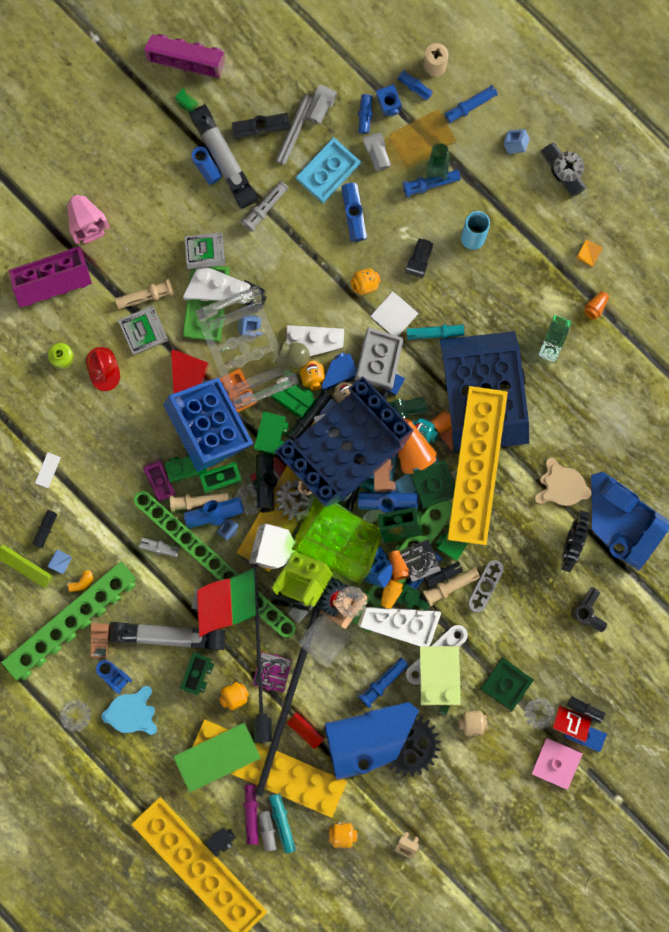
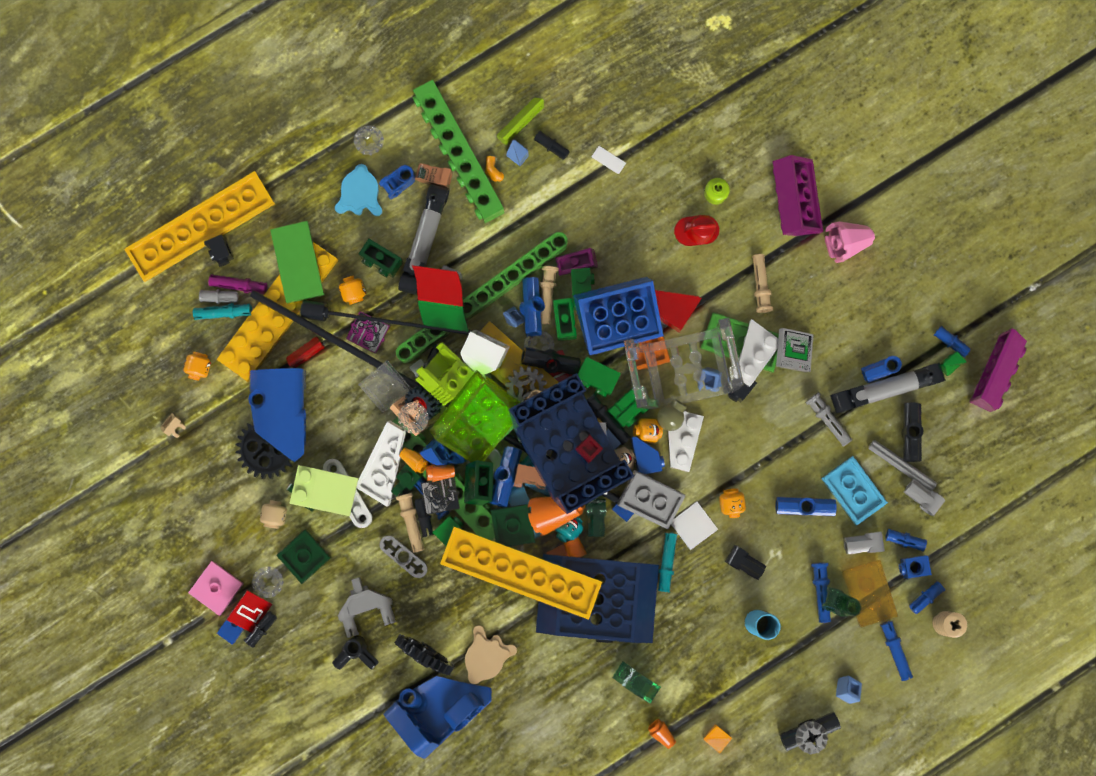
camera: 105 degrees right, 0 degrees up
tile [118,306,168,356] -> none
light grey pin [139,537,180,558] -> none
blue pin [358,657,409,708] -> none
none -> light grey connector [338,577,396,638]
none -> dark red tile [575,434,603,463]
none -> blue axle [934,326,971,357]

